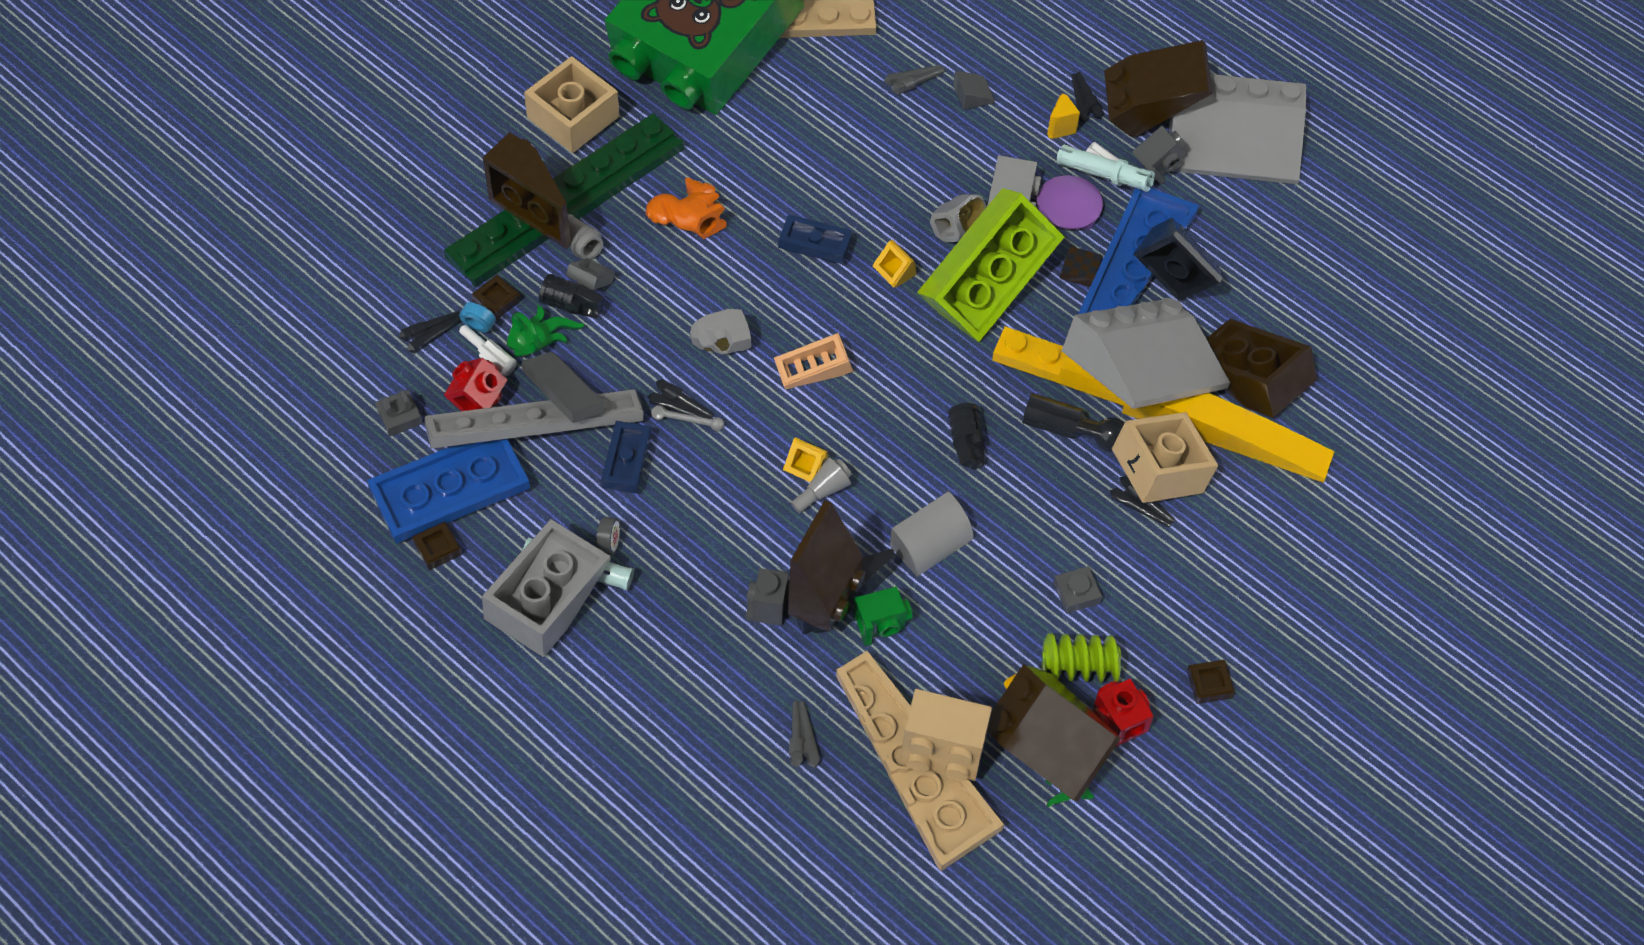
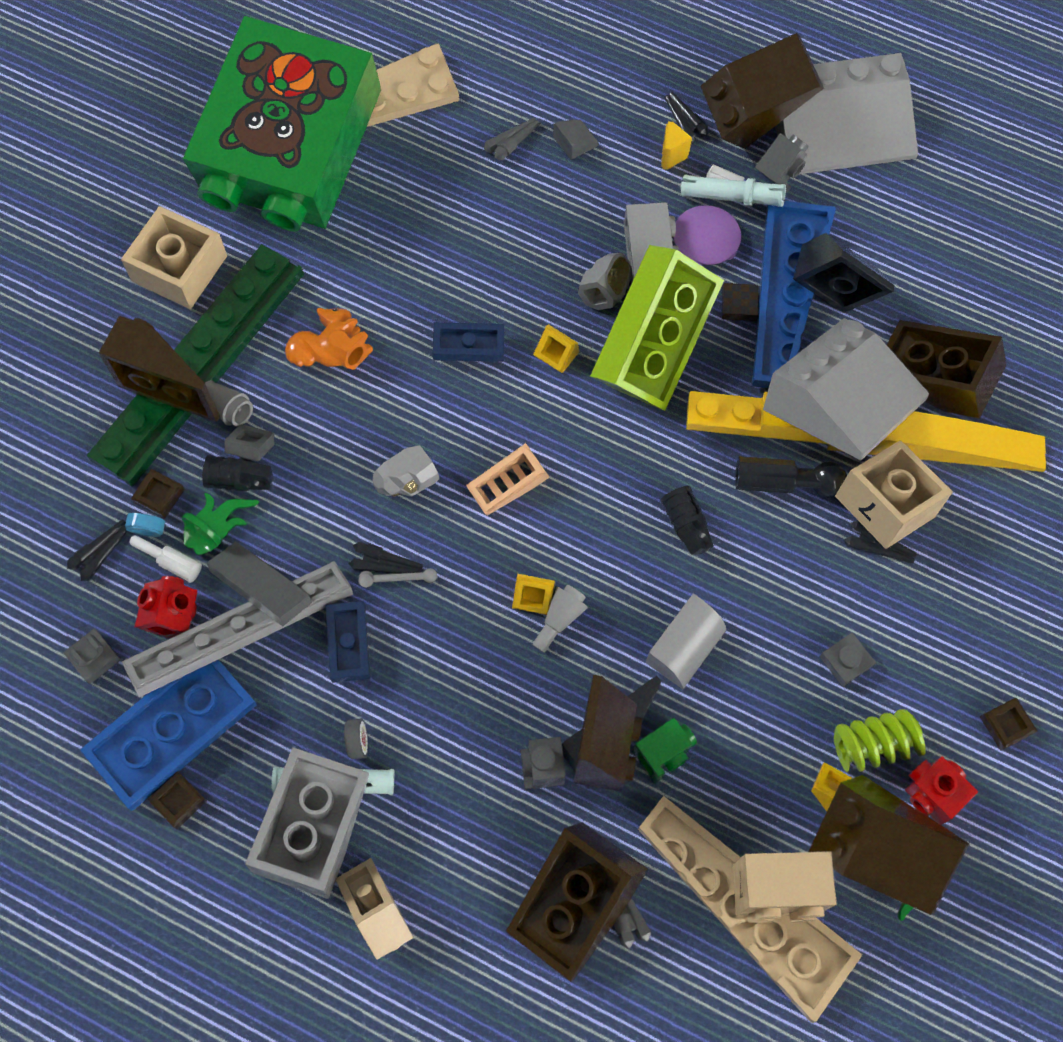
camera: 15 degrees left, 10 degrees up
none -> tan slope [336,858,414,960]
none -> dark brown slope [506,822,648,982]

